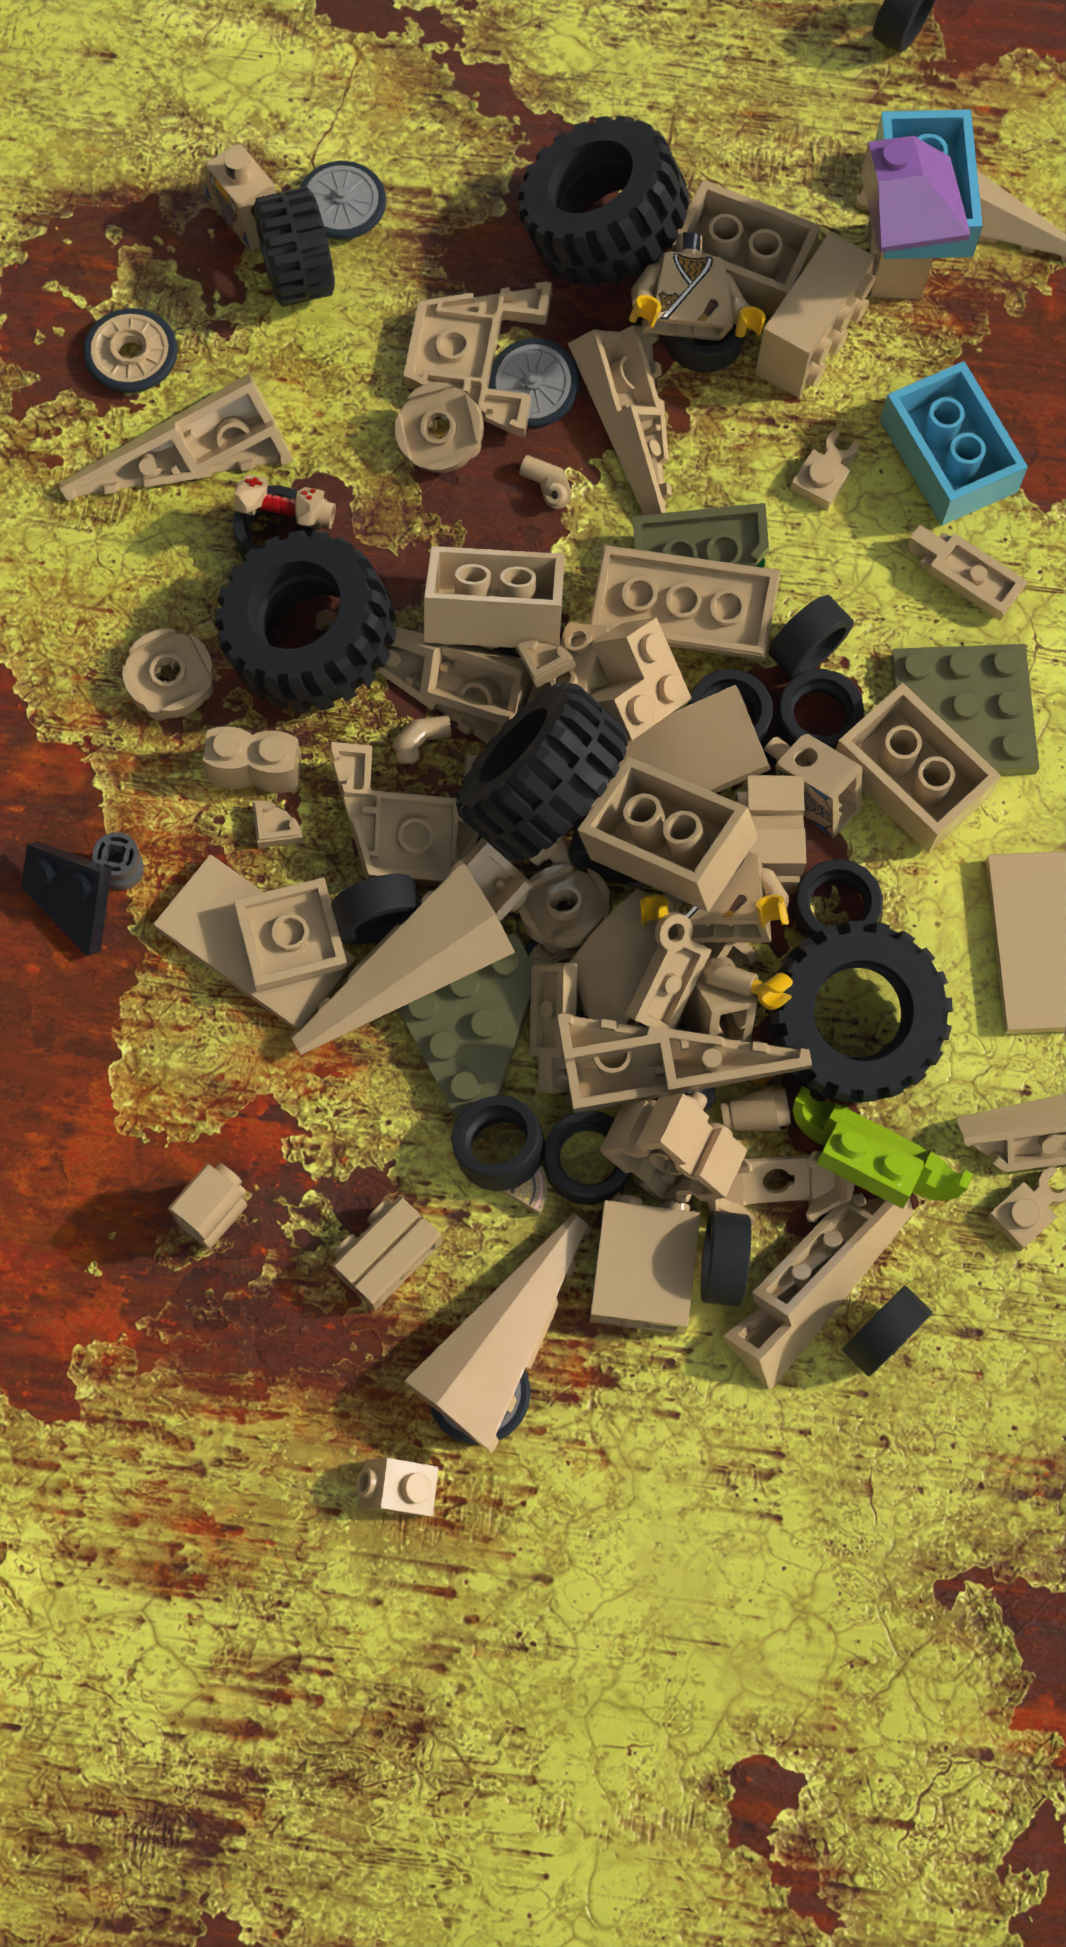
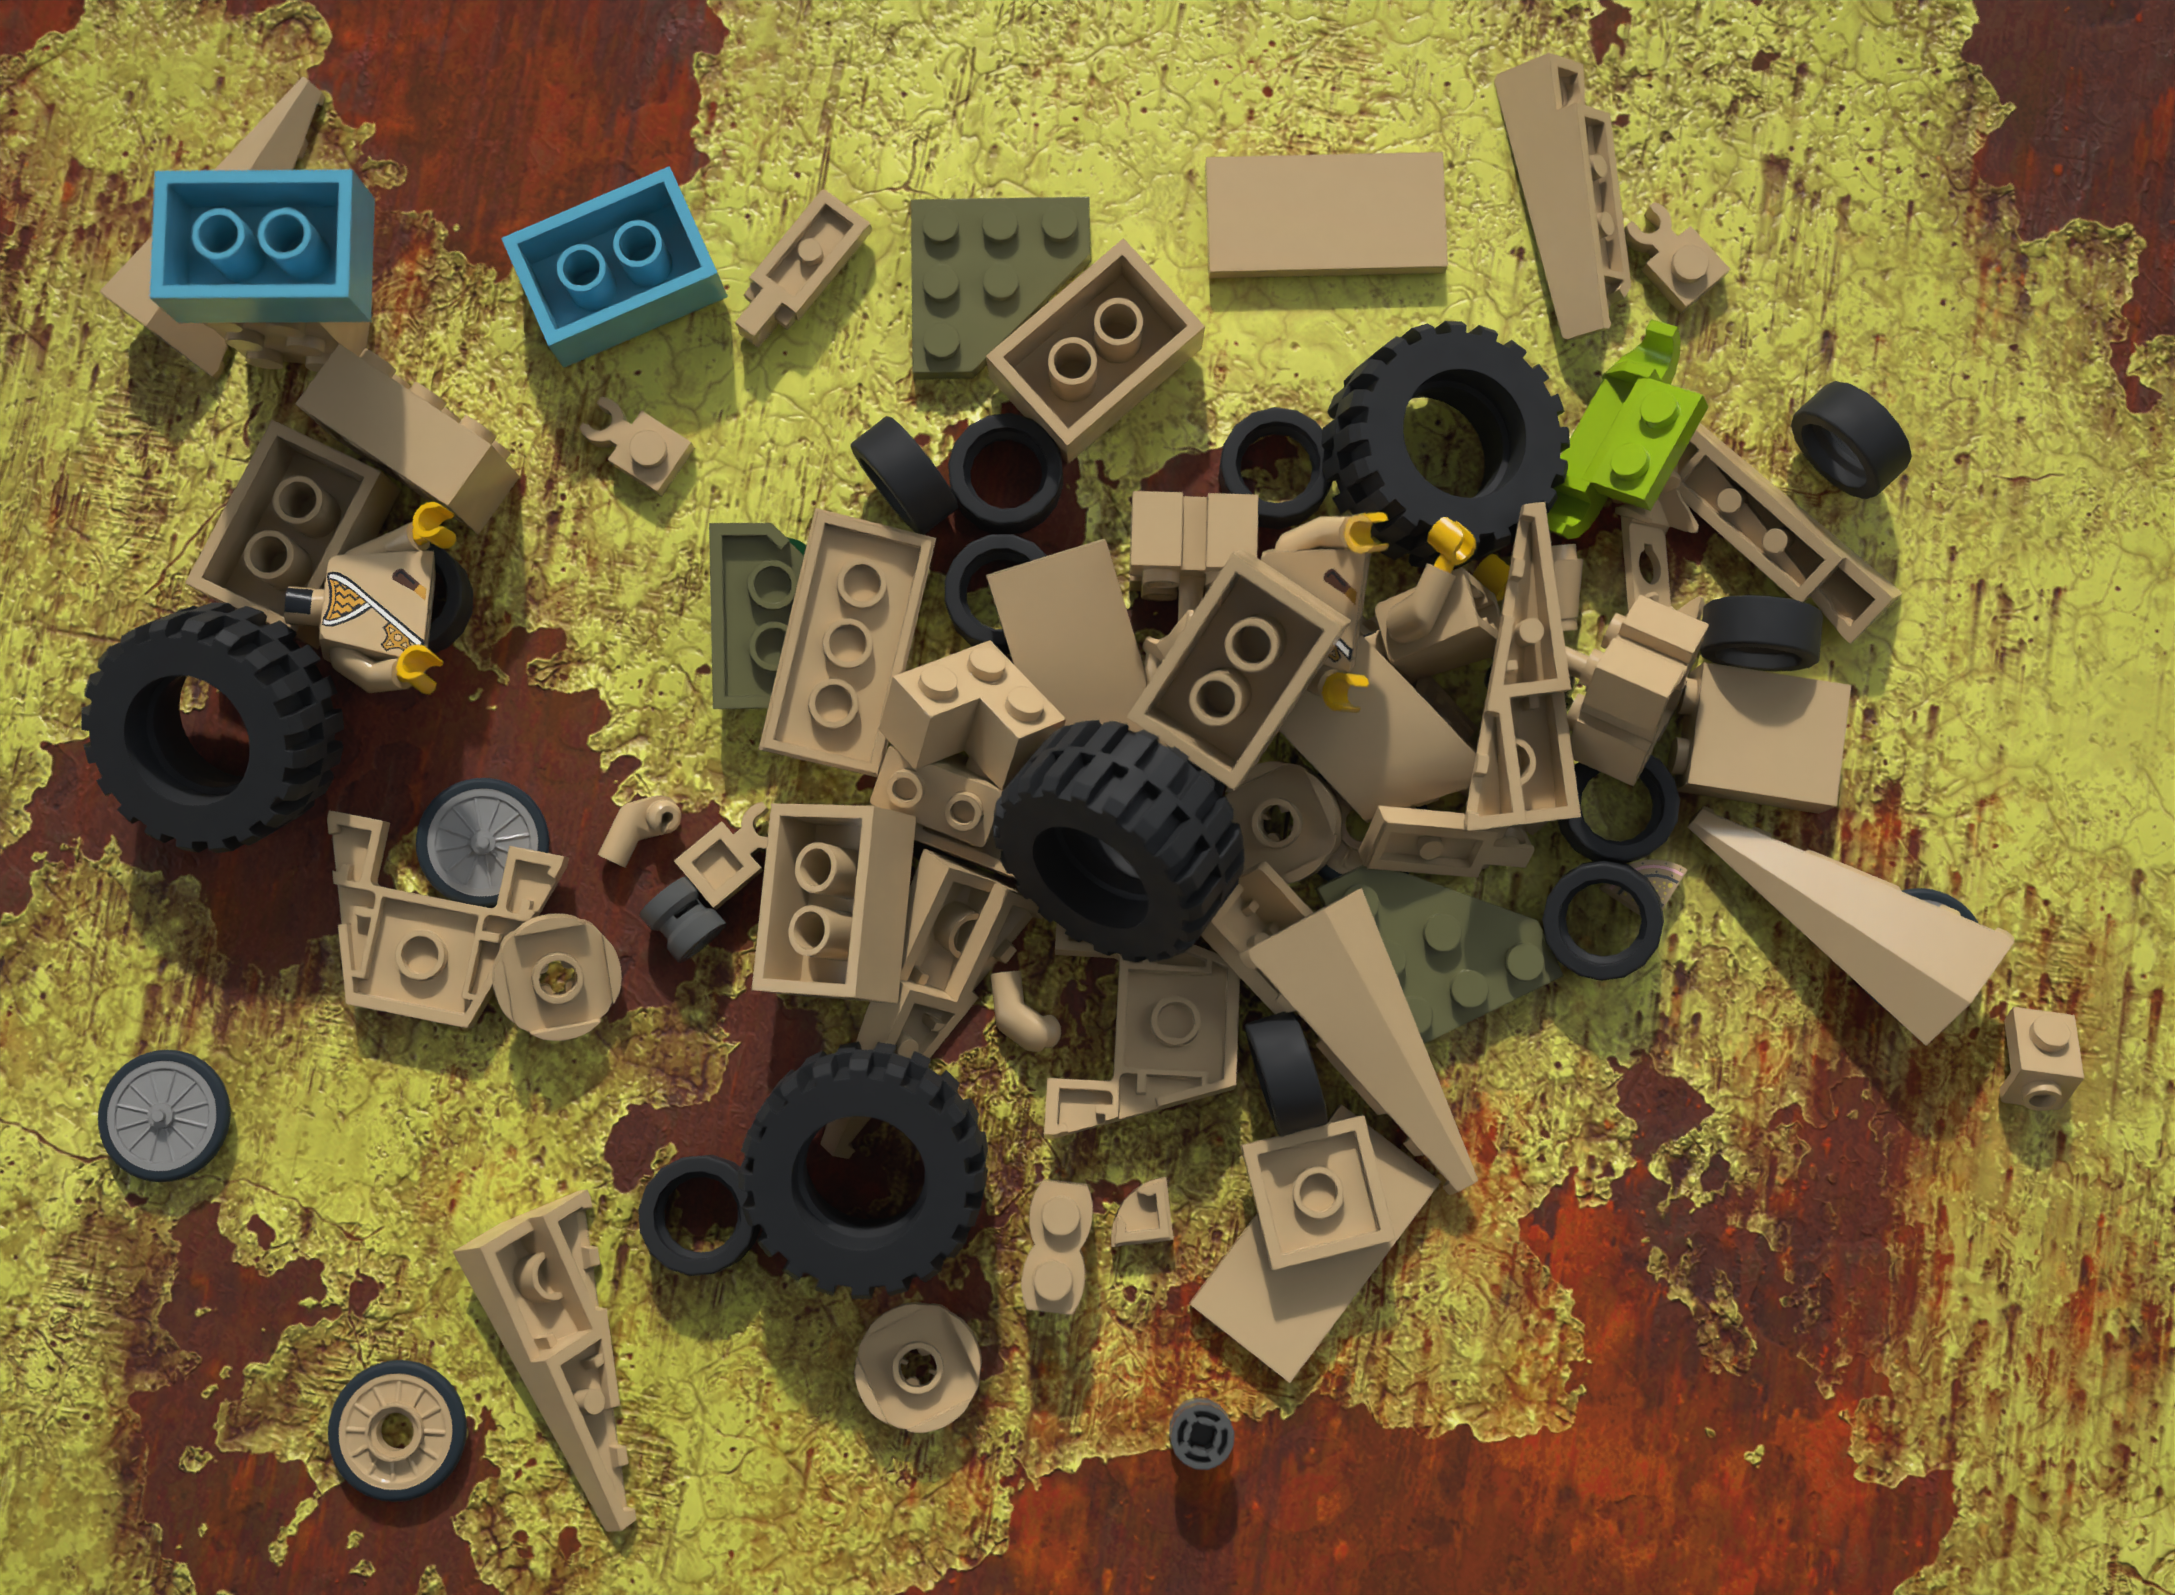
camera: 85 degrees left, 10 degrees up
black wing [21,841,112,955] -> none
tan brick [167,1163,248,1250] -> none
tan torso [204,144,276,252] -> none
tan piece [233,475,336,530] -> none
black tyre [254,186,335,307] -> none
tan brick [332,1196,442,1311] -> none
tan tile [515,640,577,688] -> none
tan wedge [568,325,672,515] -> none
tan hinge [625,912,712,1029] -> none
tan torso [763,734,862,839] -> none
medium lavender slope [861,136,971,253] -> none
none -> dark grey wheel [639,876,727,963]
none -> tan plate [674,802,769,910]

